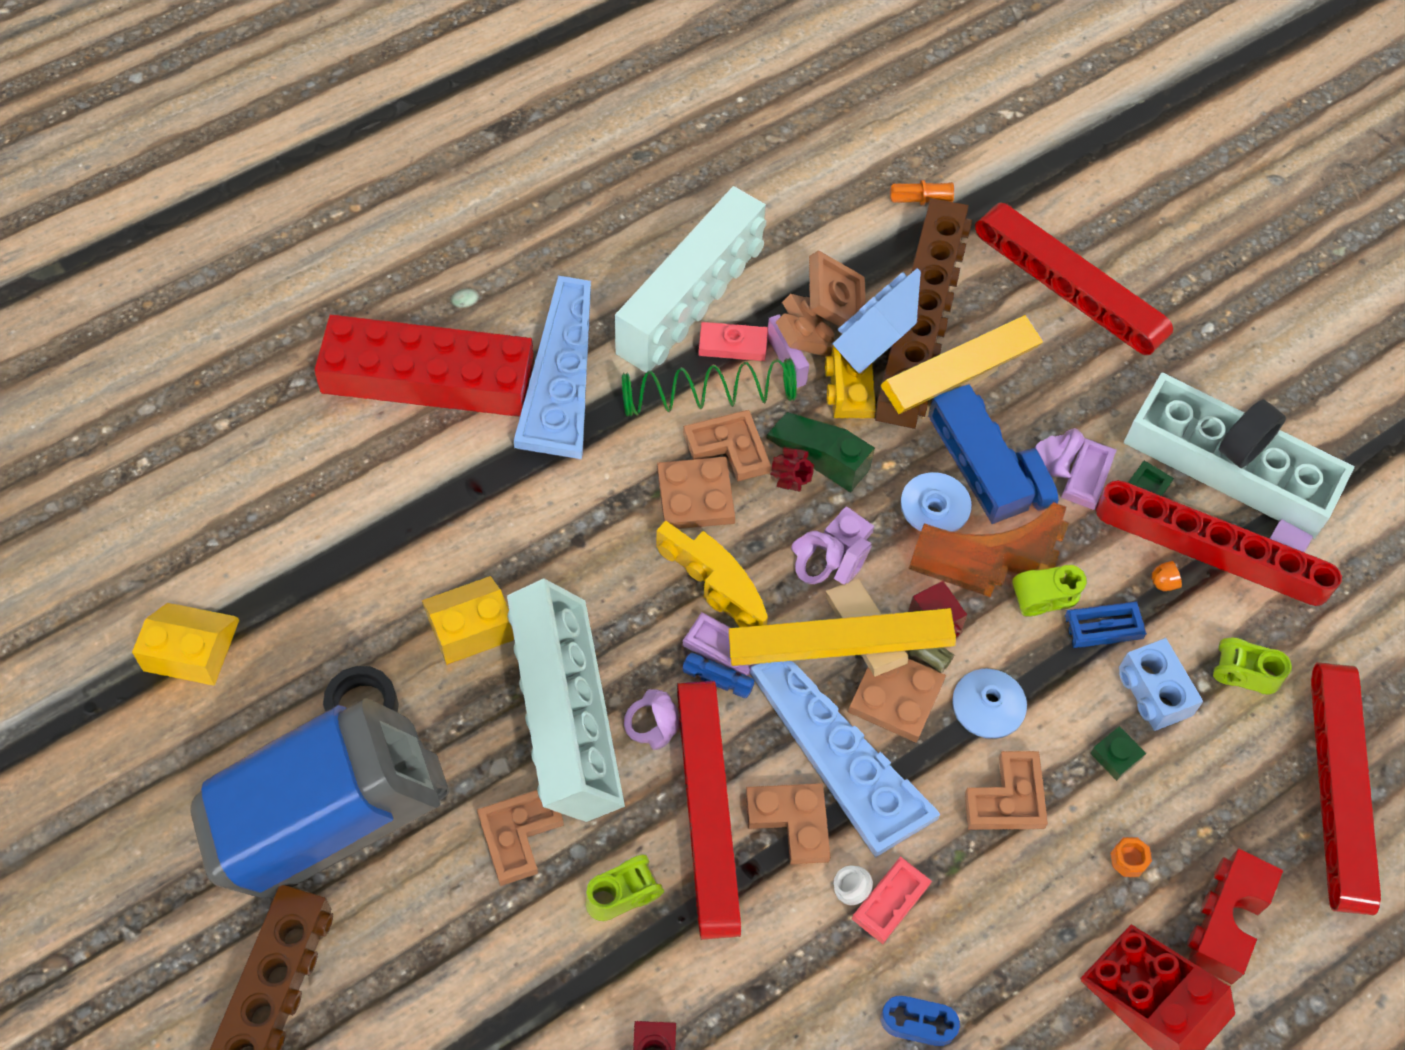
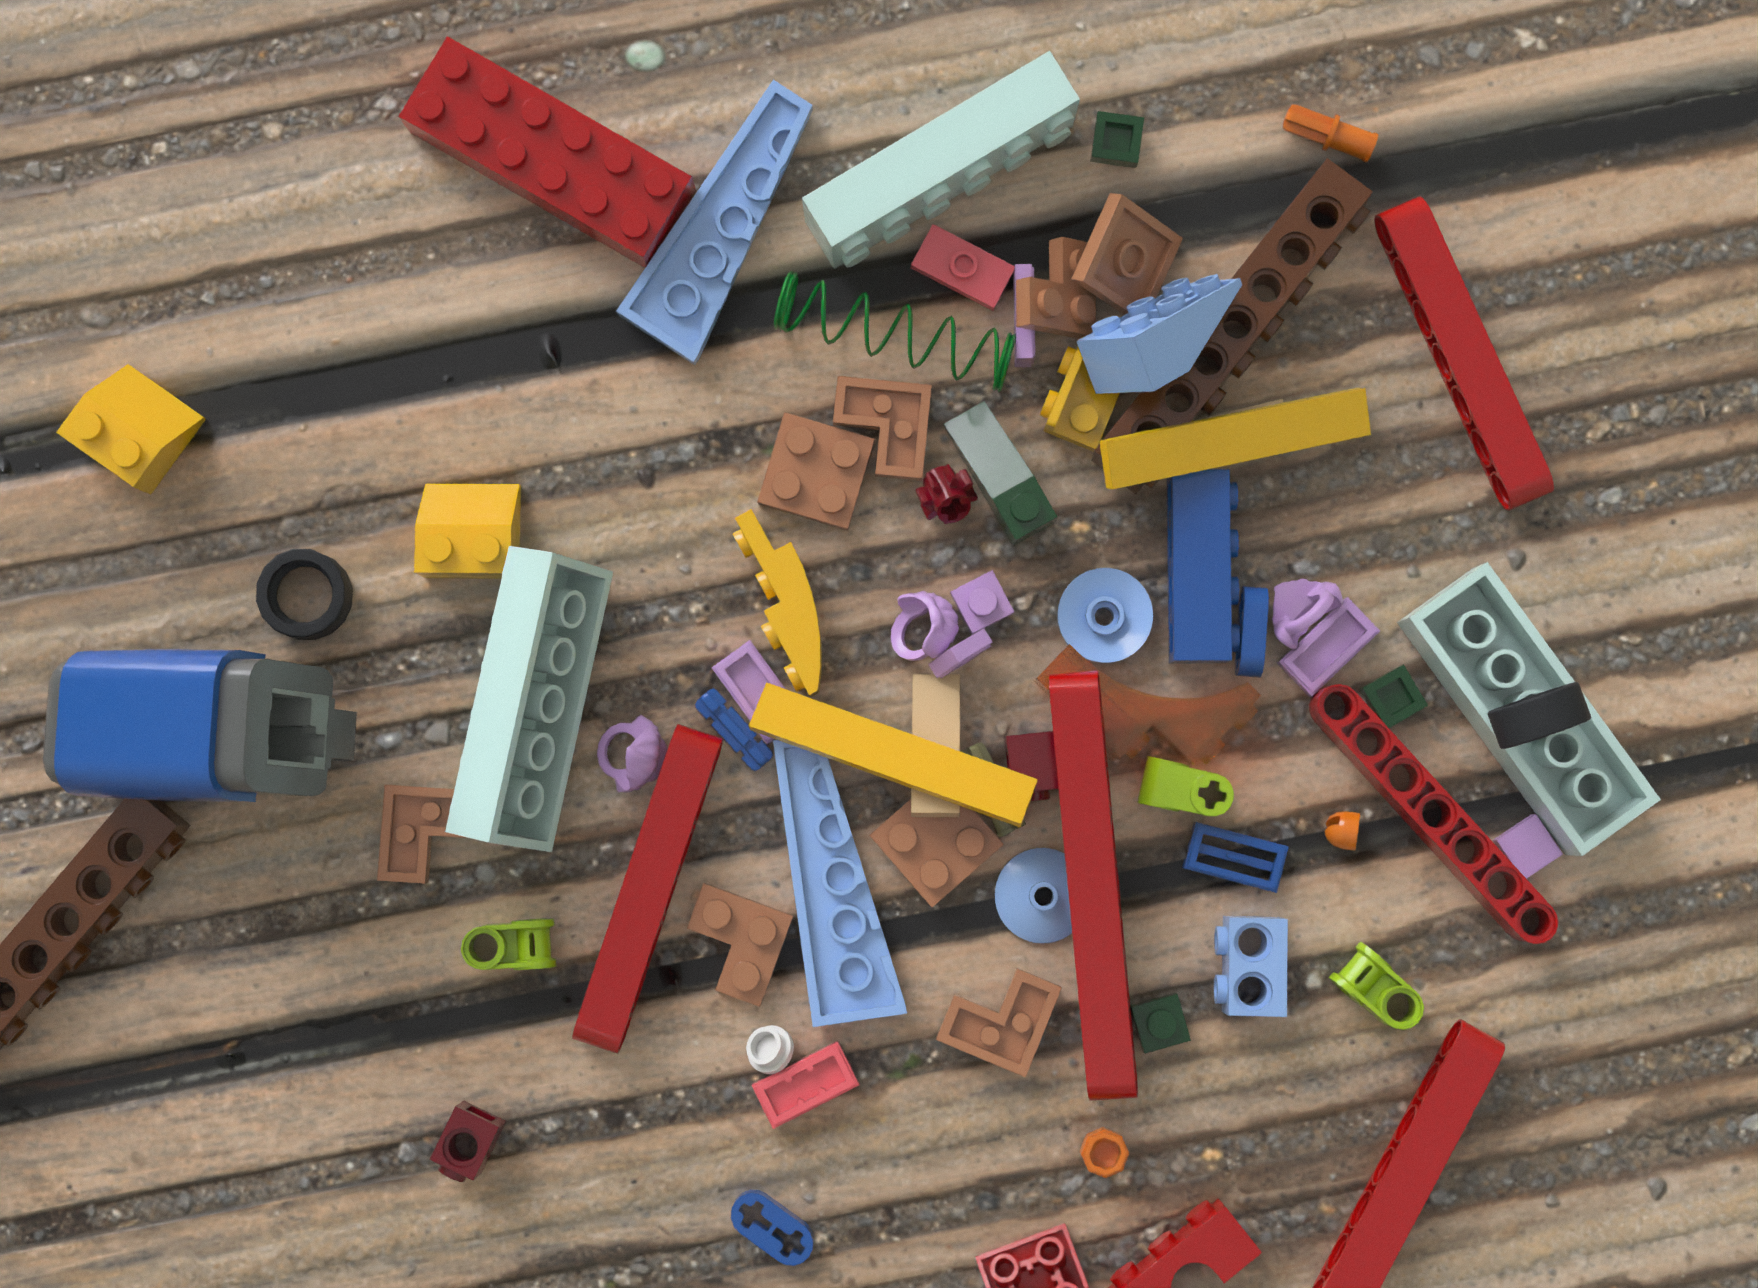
camera: 30 degrees right, 25 degrees up
none -> red beam [1049,670,1138,1101]
none -> dark green plate [1090,111,1144,168]

